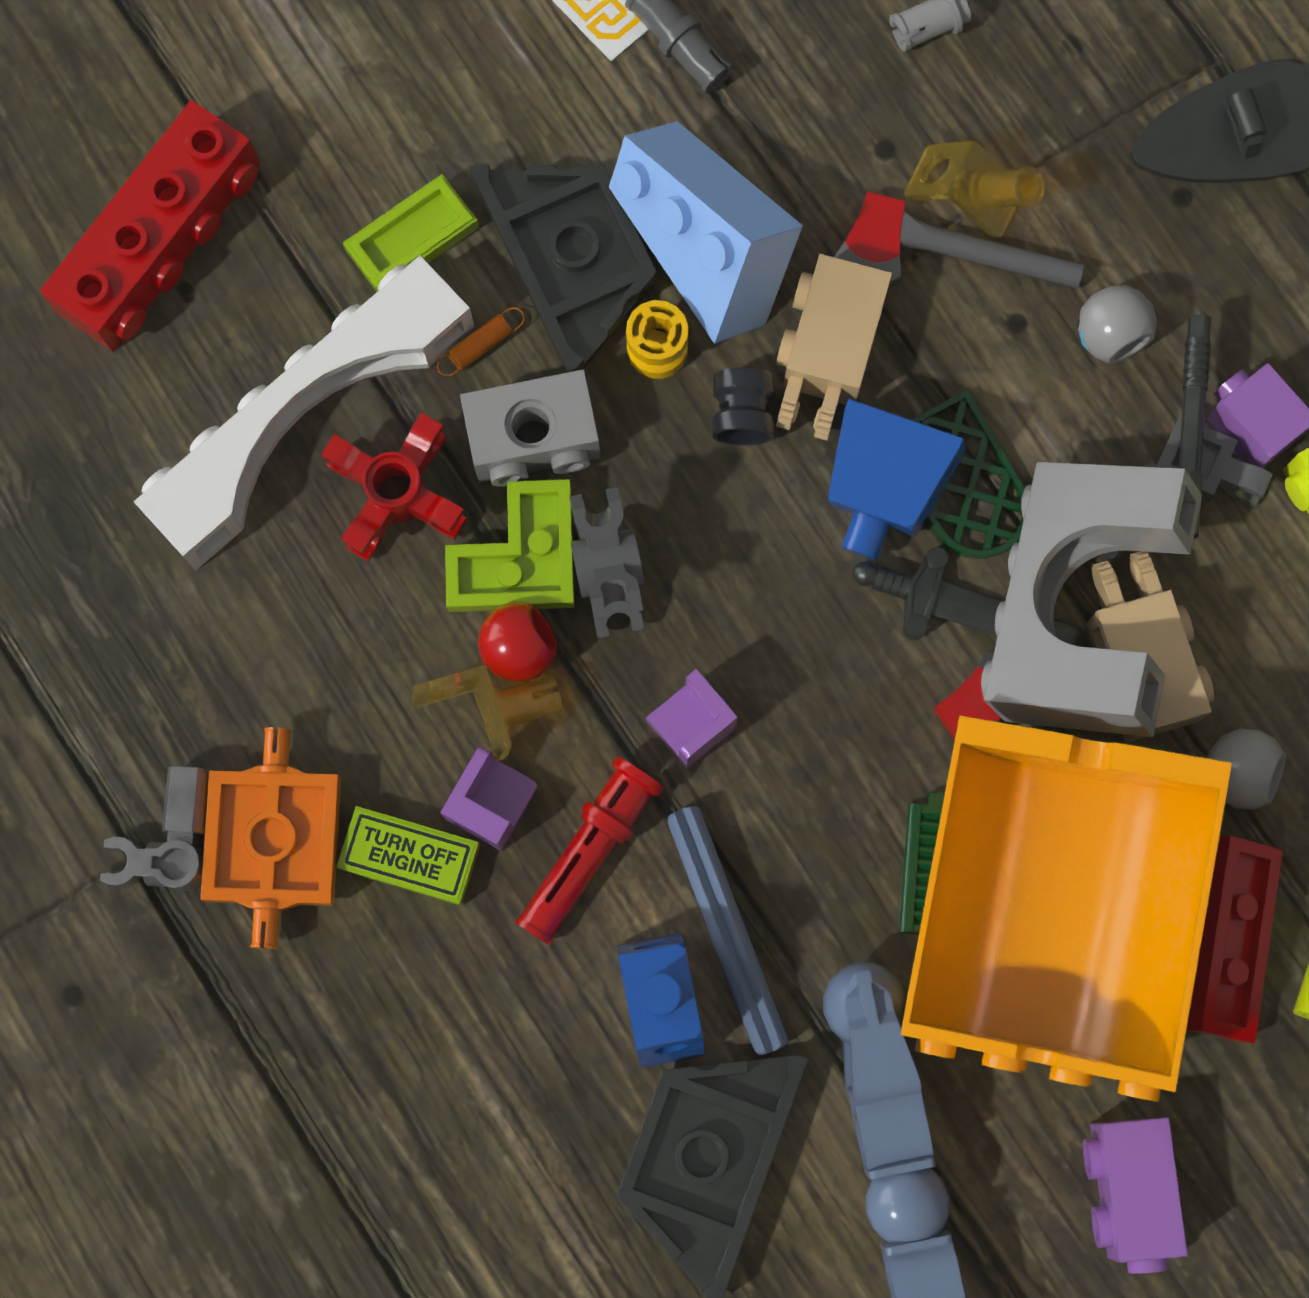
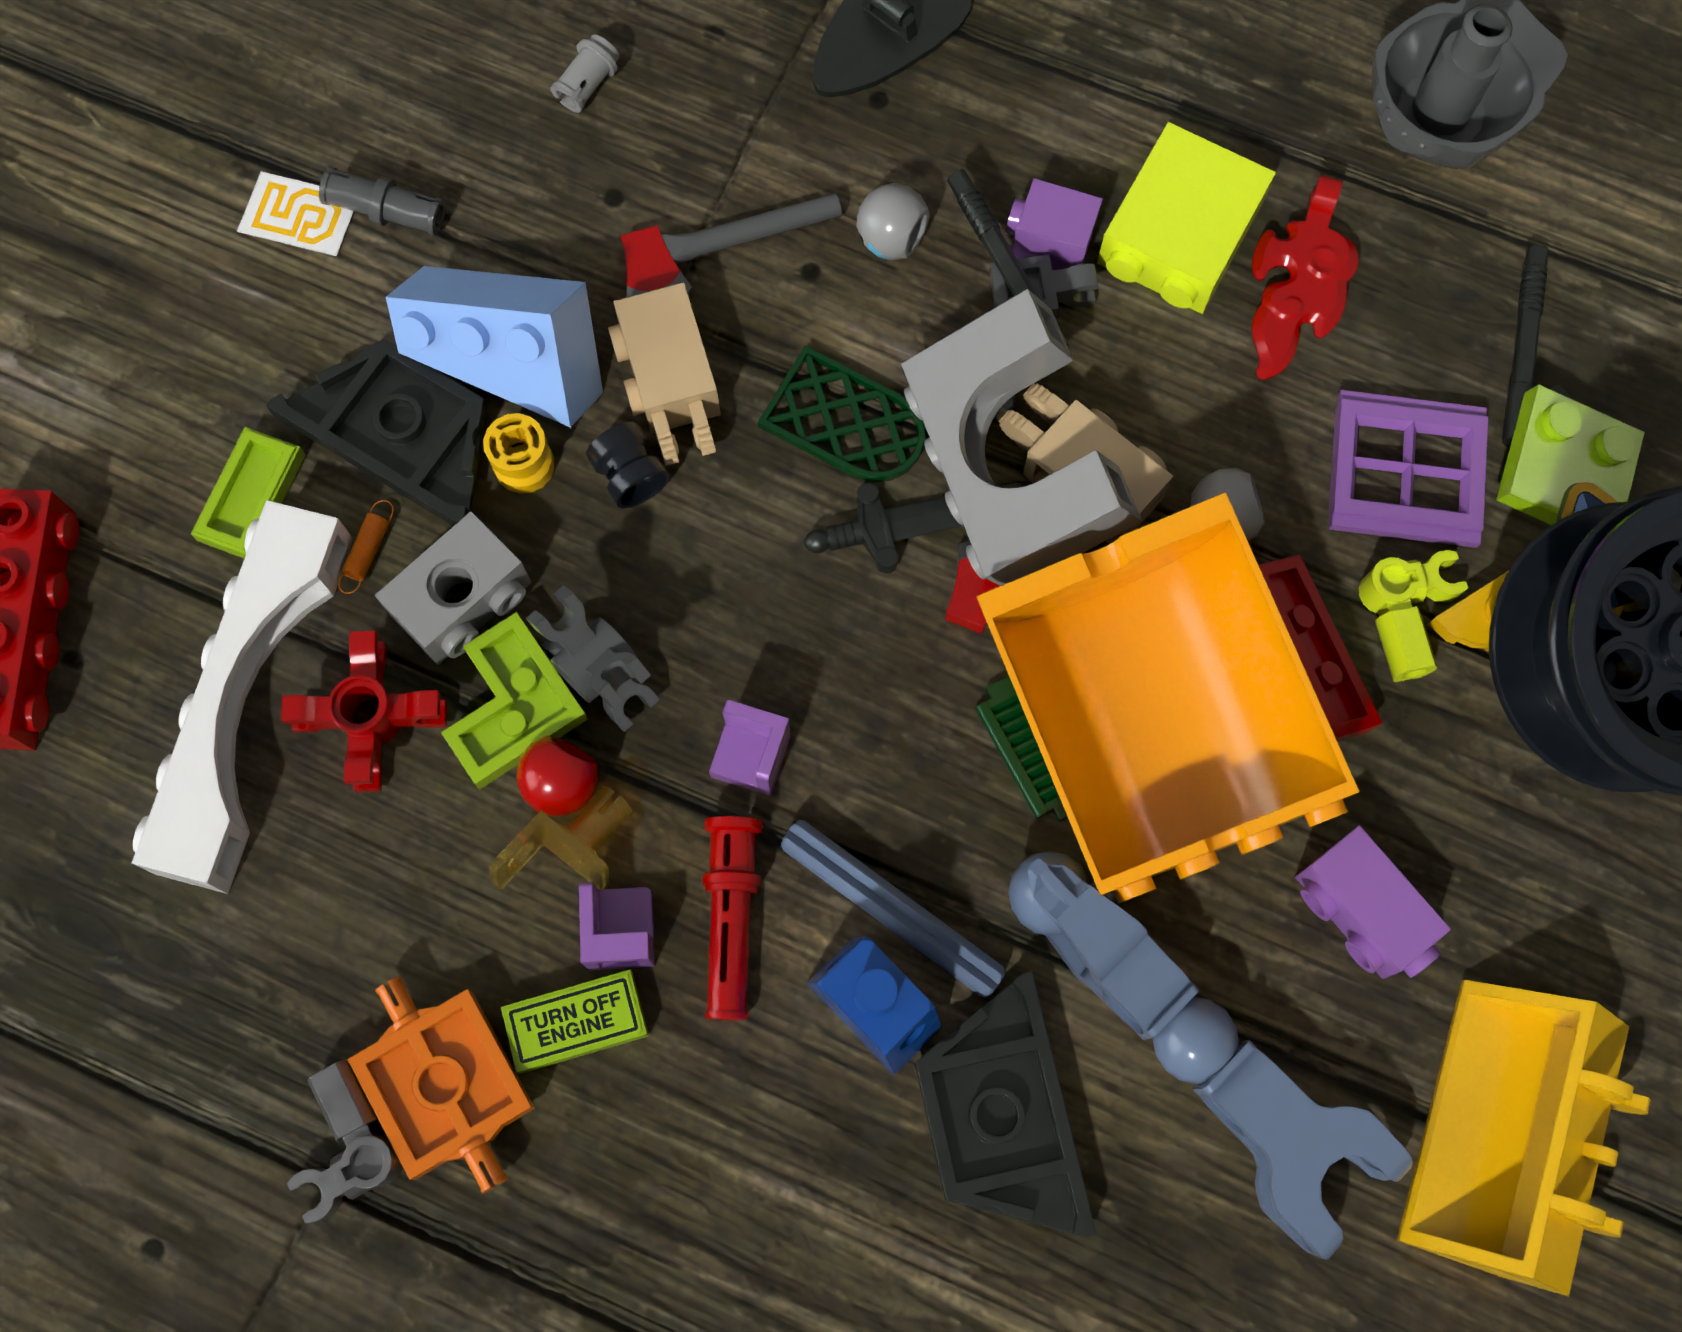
camera: 35 degrees left, 5 degrees down
blue torso [828,399,966,561] -> none
clear yellow bracket [904,141,1045,237] -> none

